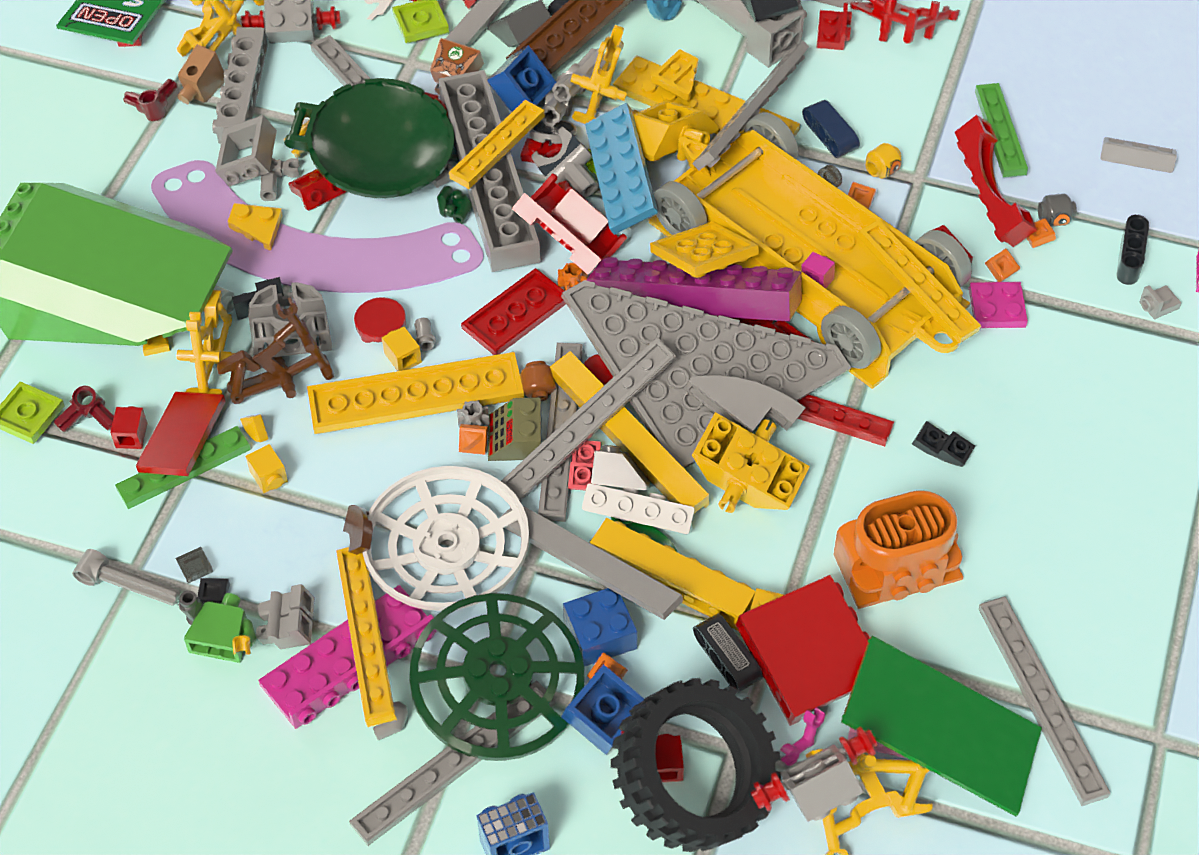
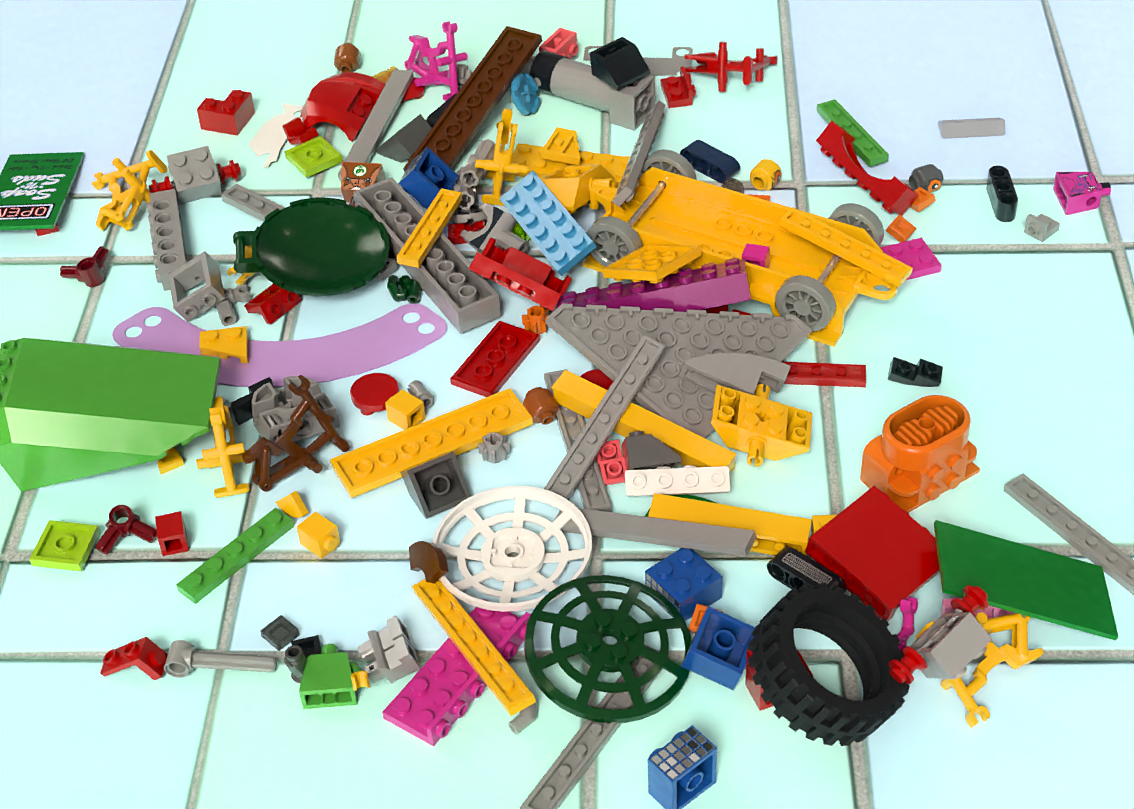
camera: 15 degrees left, 10 degrees down
red tile [136,391,226,476] -> none
medium nougat torso [177,44,225,105] -> none
orange tile [459,424,488,455] -> none
olive slope [488,398,542,461] -> none
none -> red bracket [100,636,168,680]
none -> dark grey slope [400,451,471,519]

